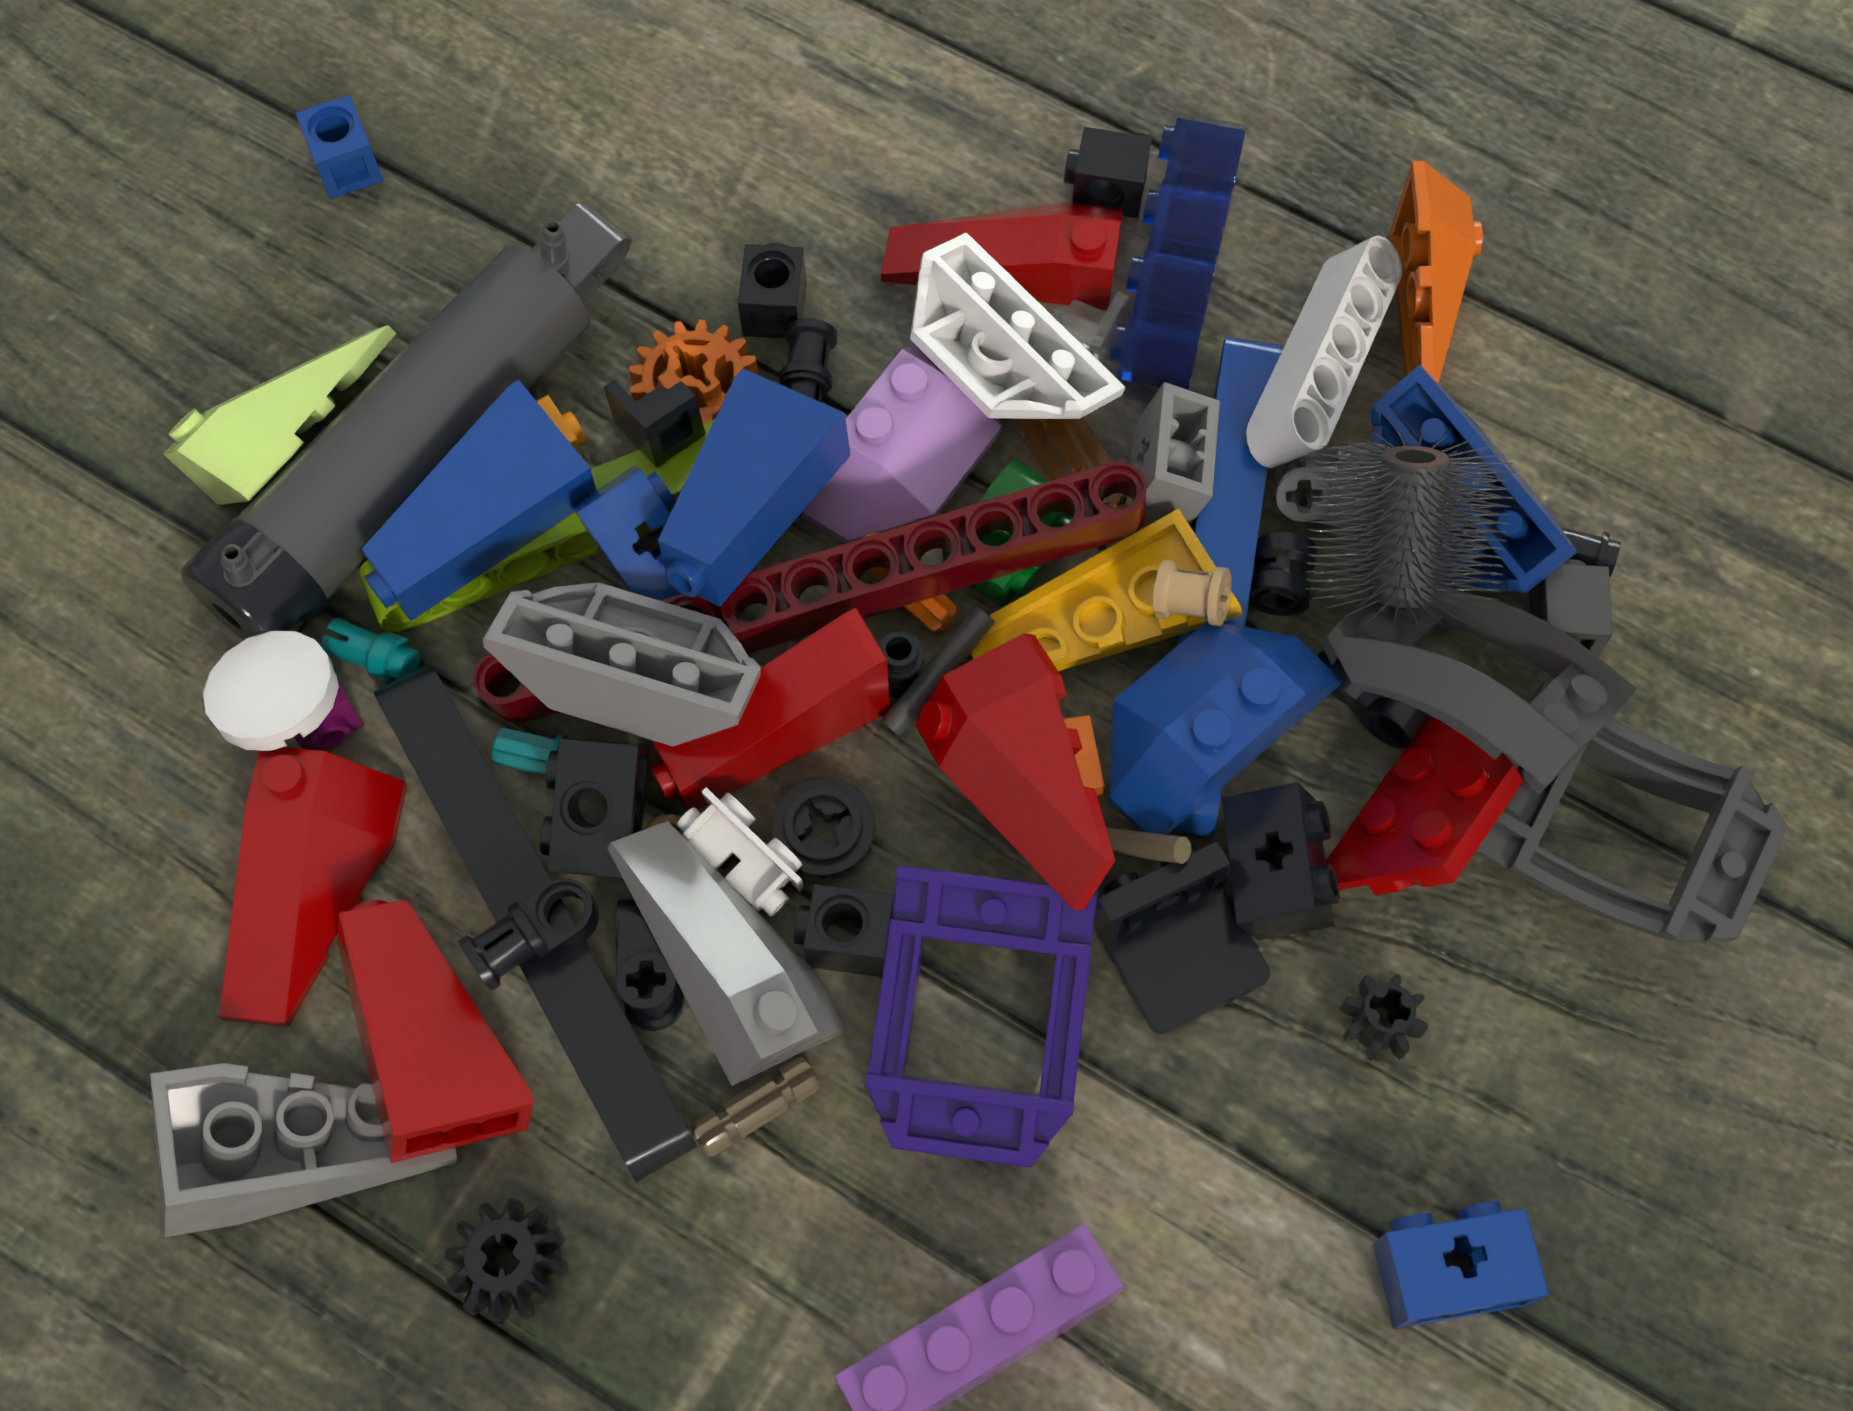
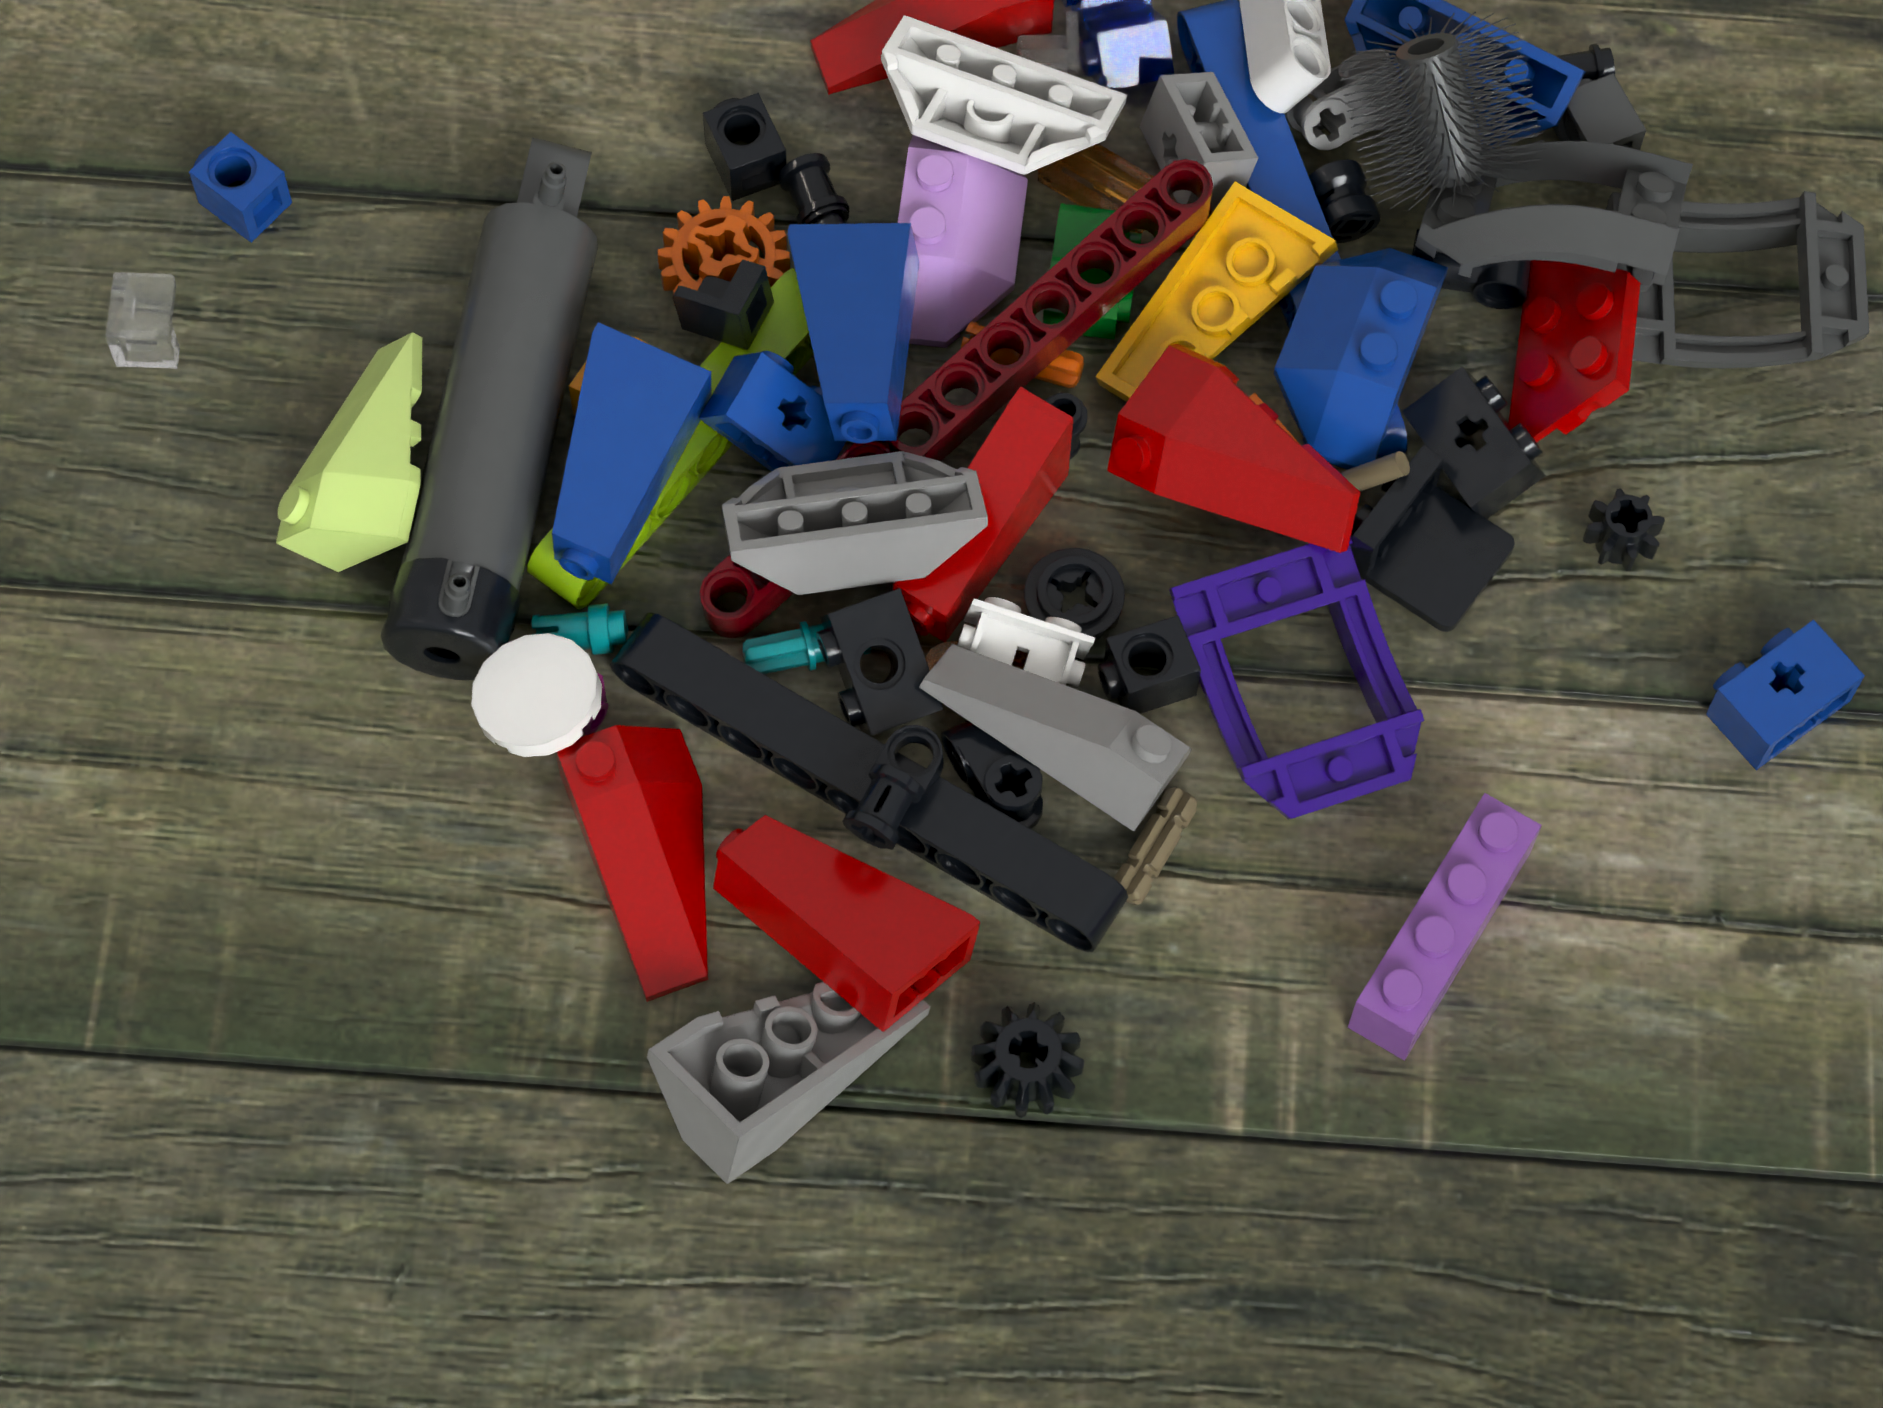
camera: 30 degrees left, 0 degrees up
dark grey piece [881,606,995,736] -> none
tan bush [1153,560,1231,626] -> none
none -> clear panel [105,272,180,369]

